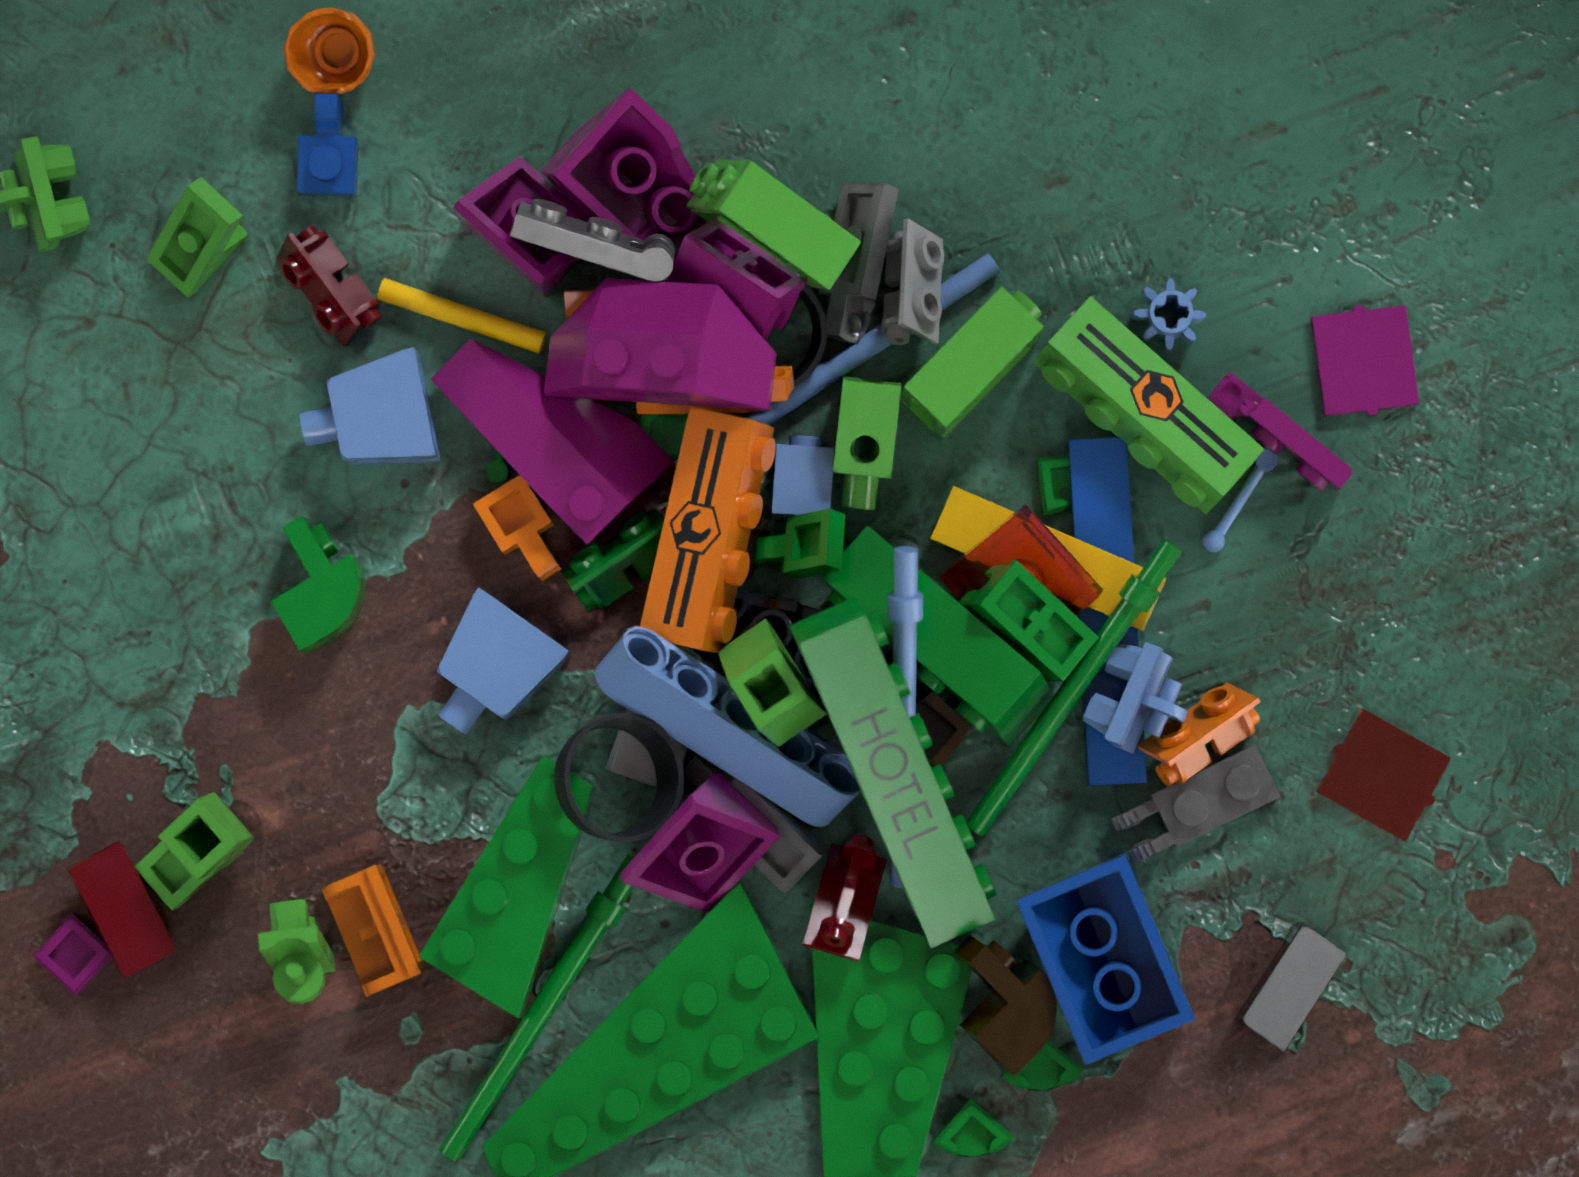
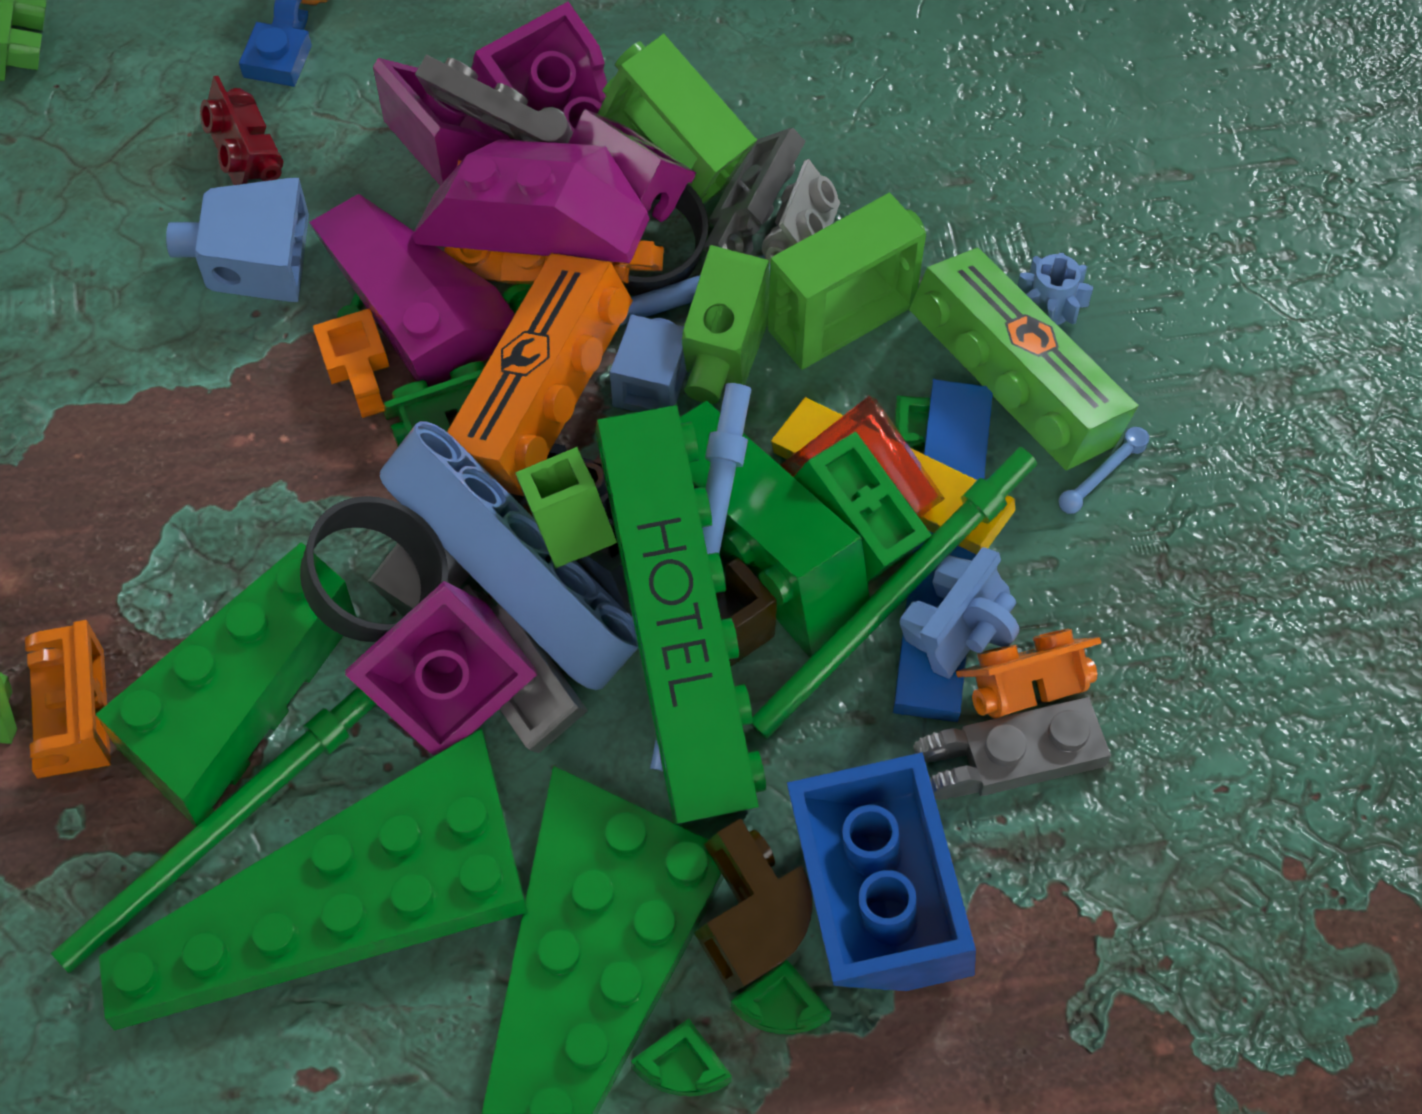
camera: 10 degrees right, 25 degrees down
bright green slope [146,177,247,297] -> none
green brick [271,516,366,655] -> none
yellow bar [377,278,547,354] -> none
medium blue torso [437,587,572,735] -> none
green plate [753,508,845,579] -> none
dark red hinge [802,834,887,962] -> none
magenta hinge [1208,372,1353,492] -> none
slope [1234,922,1347,1051] -> none
magenta piece [1311,305,1419,417] -> none
clear red piece [1316,709,1452,842] -> none

